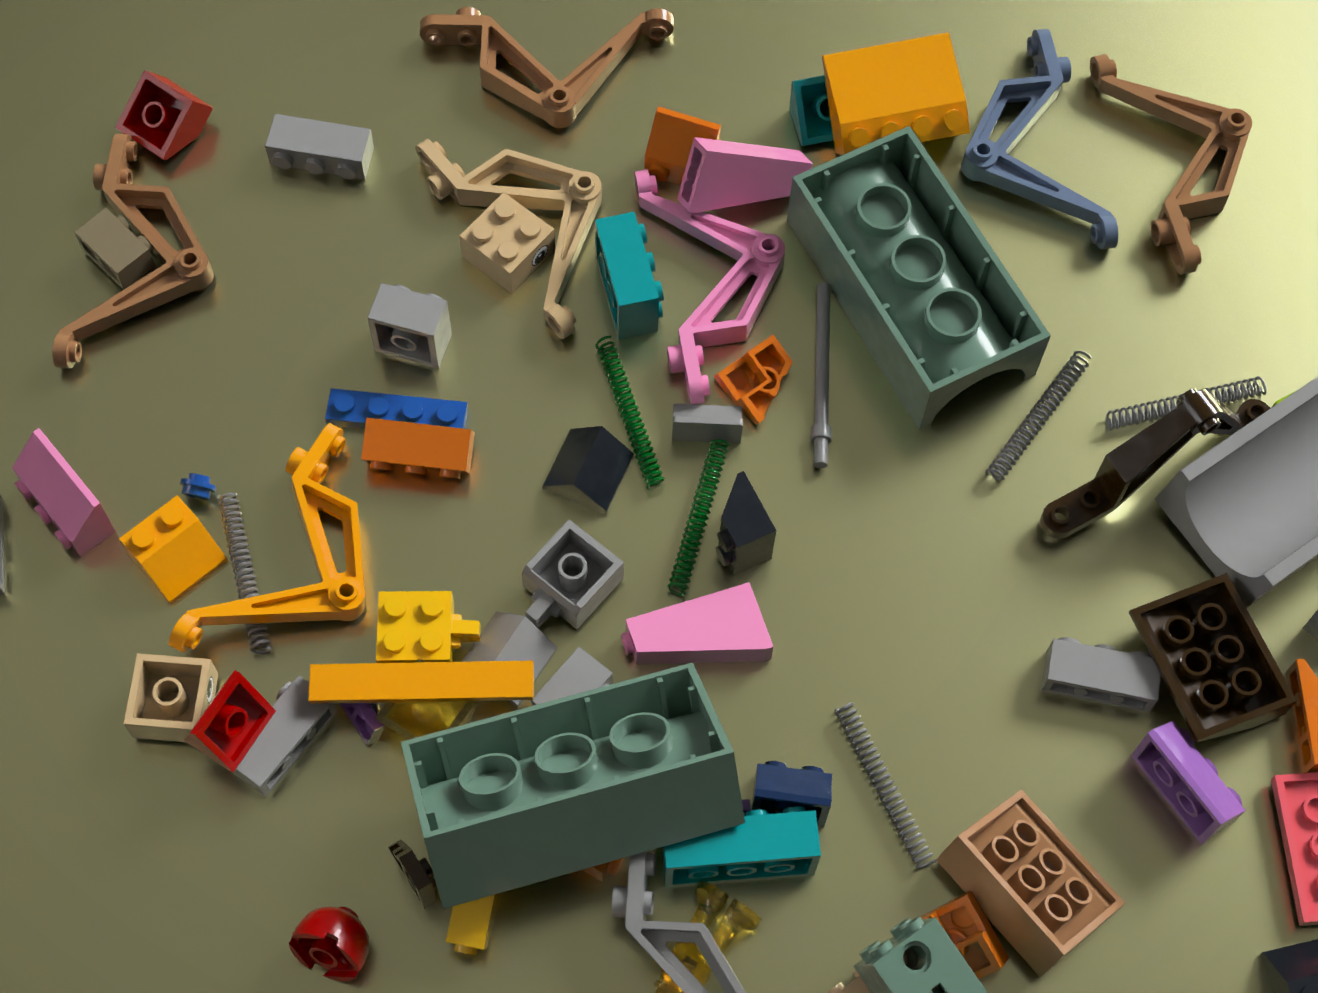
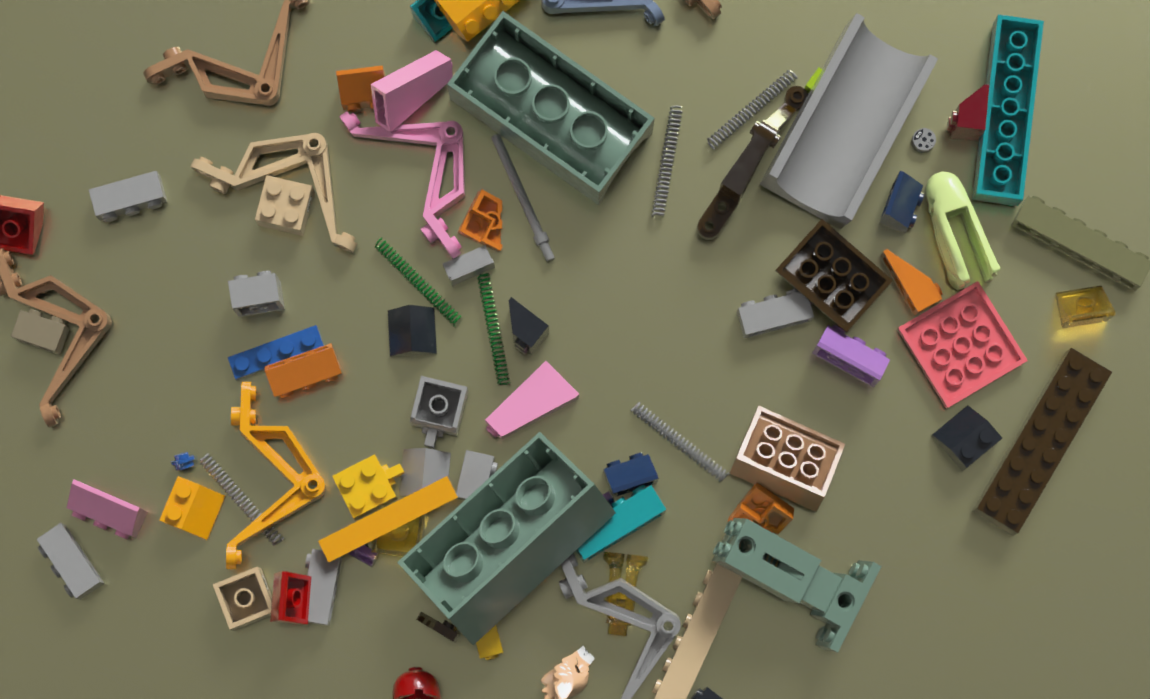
camera: 25 degrees left, 15 degrees up
teal brick [595,212,664,340] -> none

